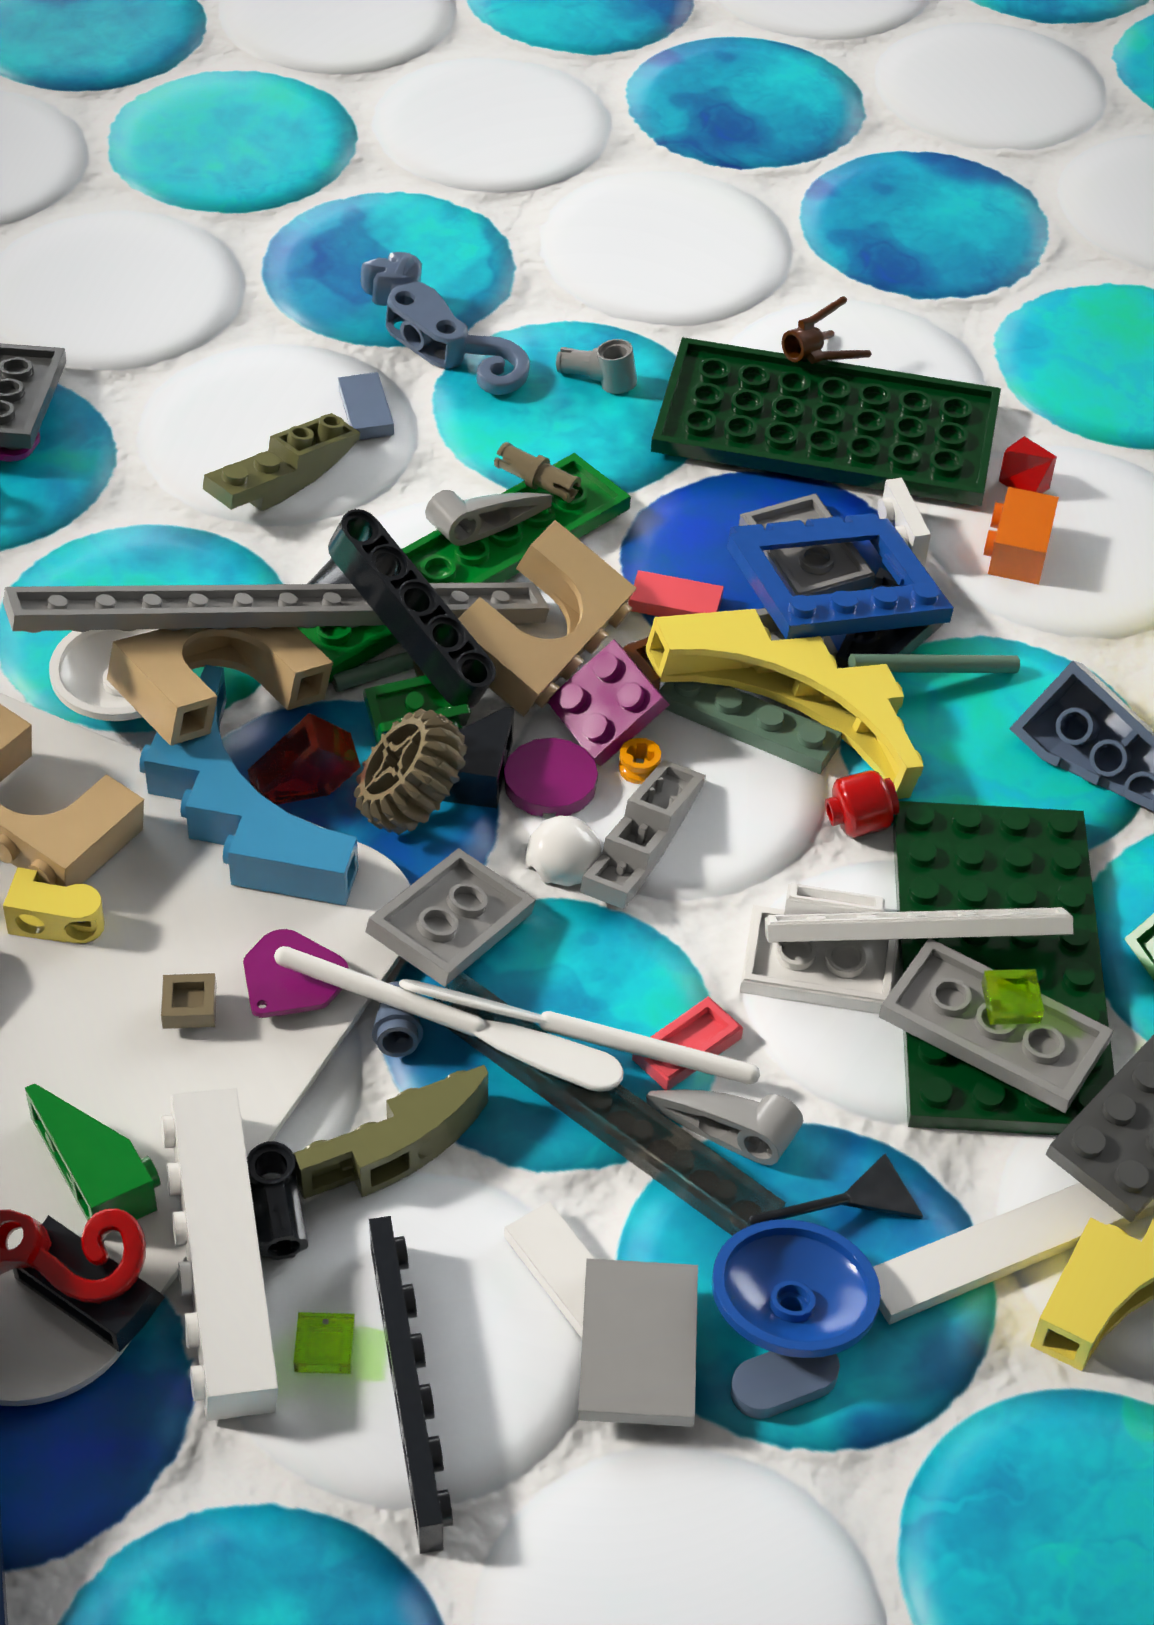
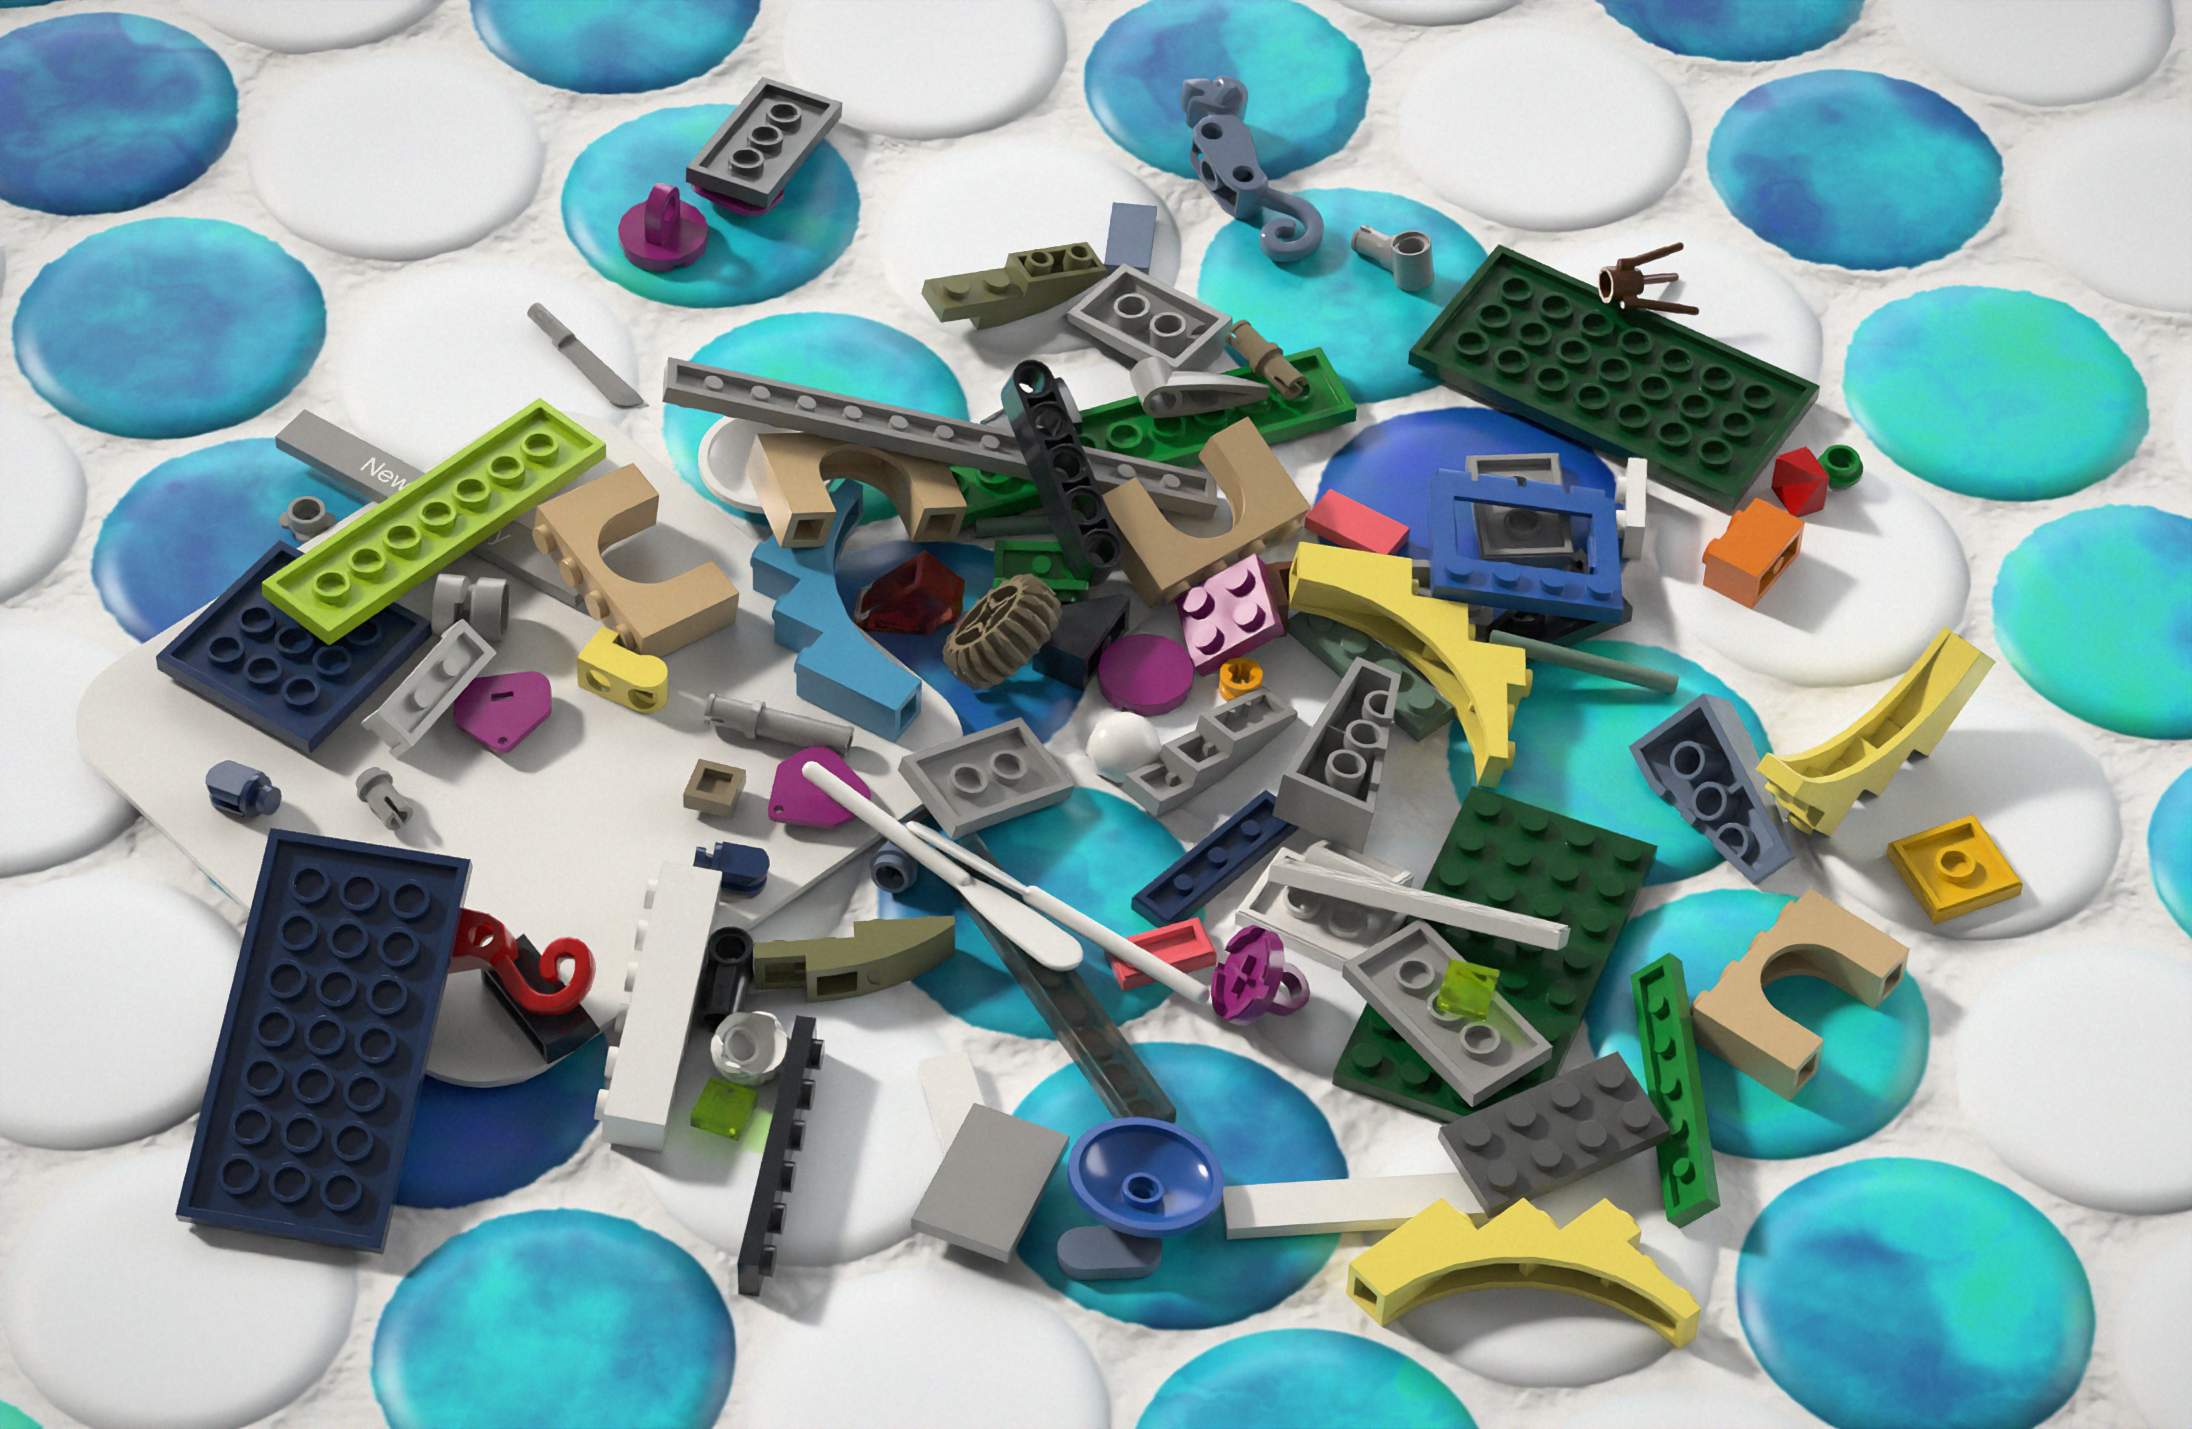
camera: 20 degrees right, 0 degrees up
green slope [25,1083,161,1221] -> none
light grey piece [646,1089,804,1165] -> none
black piece [748,1154,923,1225] -> none
red head [825,770,899,838] -> none
none -> dark blue arm [693,841,770,897]
none -> light grey pin [704,693,854,758]
none -> white hair [710,1011,790,1086]
none -> light grey slope [1062,263,1233,372]
none -> dark blue tile [1131,789,1300,928]
none -> magenta tile [1211,925,1310,1027]
none -> light grey wedge [1272,656,1401,854]
none -> green plate [1818,445,1863,488]

